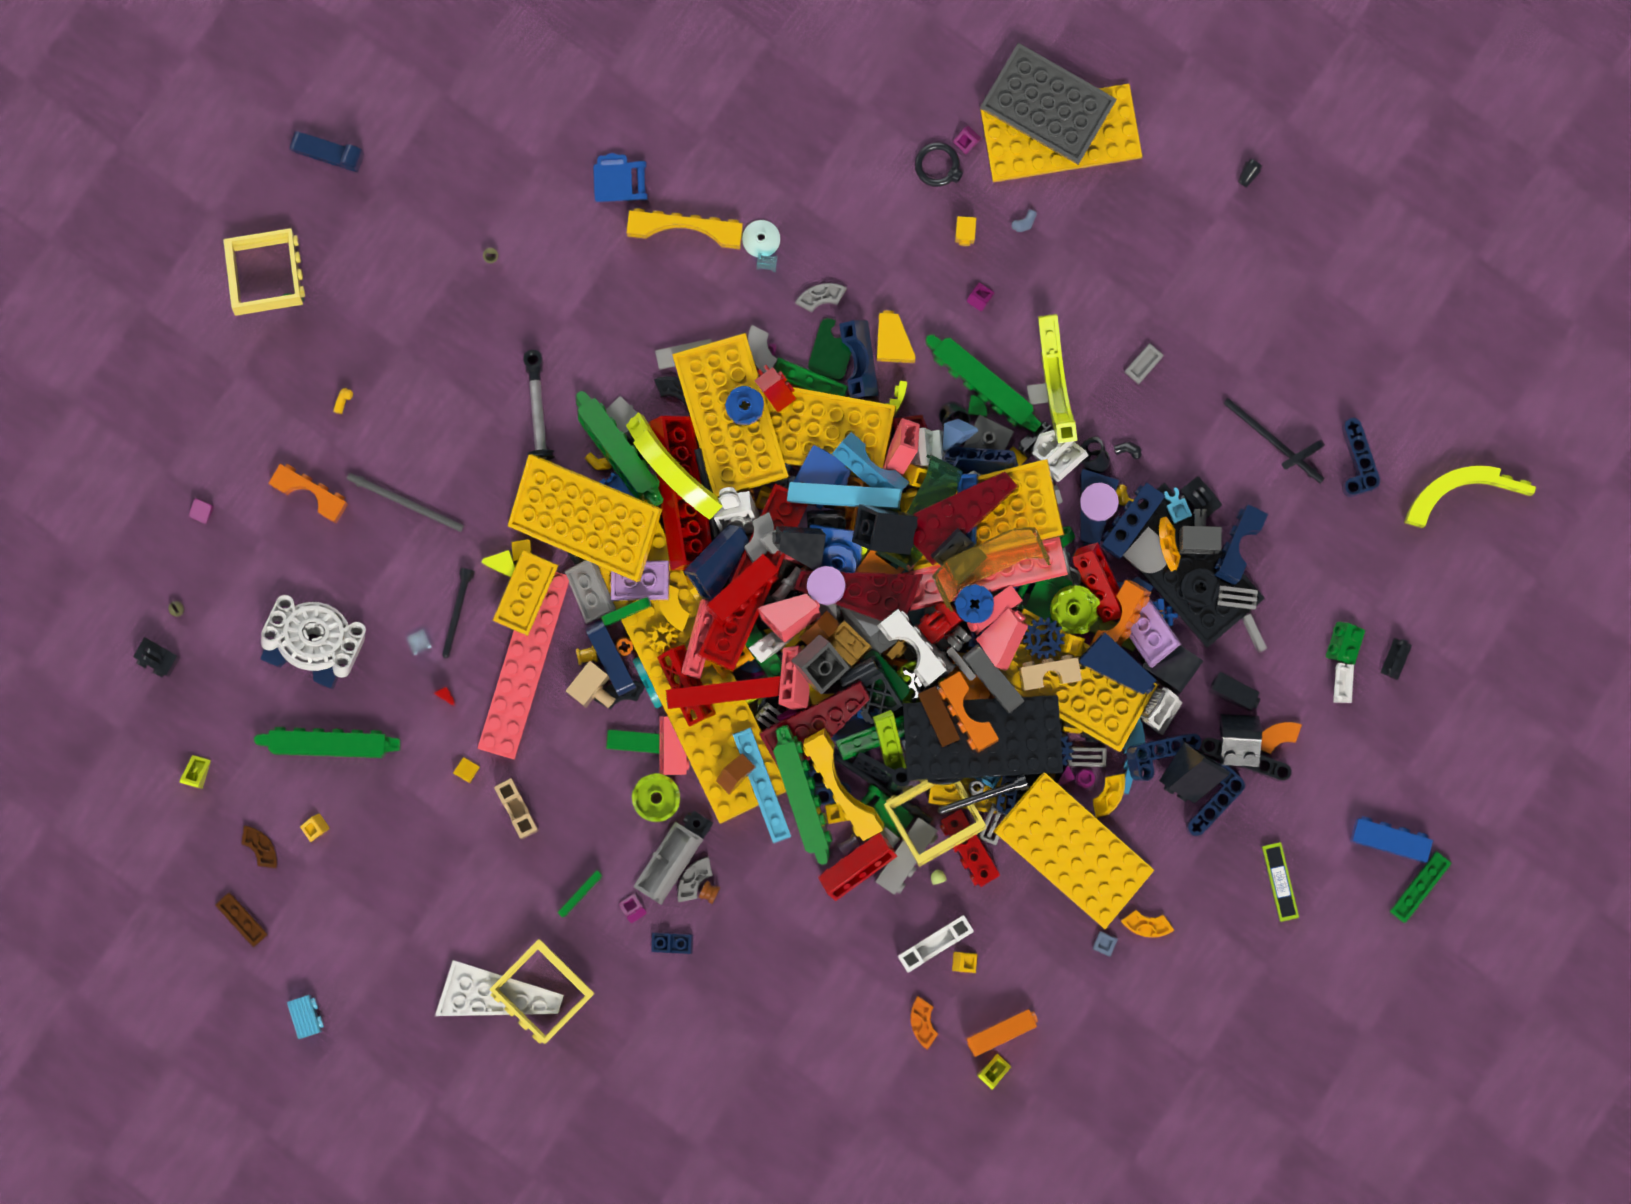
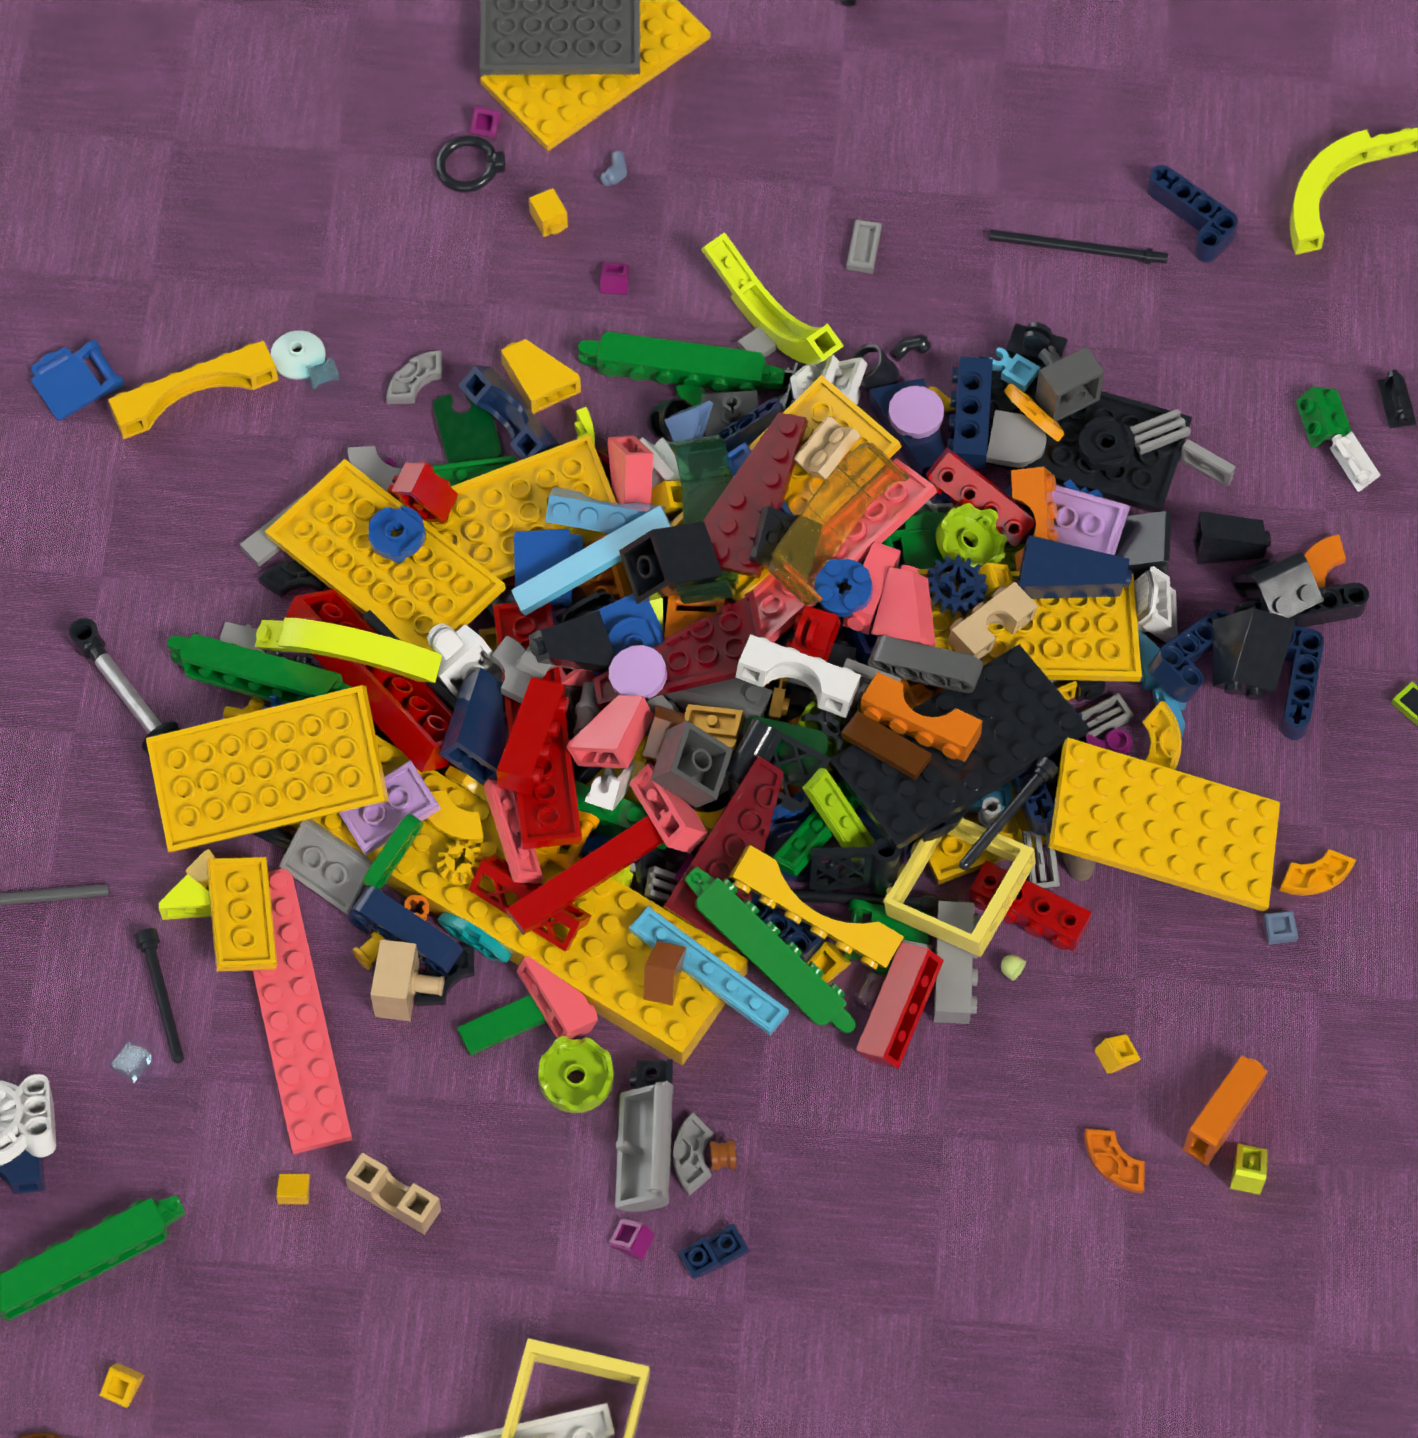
camera: 30 degrees left, 20 degrees down
red slope [433,687,456,707] -> none
green tile [557,870,603,918] -> none
white arch [897,915,974,973] -> none
dark grey wheel [945,624,972,651] -> none
dark blue arch [1214,504,1268,585] -> none
black tile [1281,439,1325,470] -> none
none -> tan bracket [794,416,861,479]

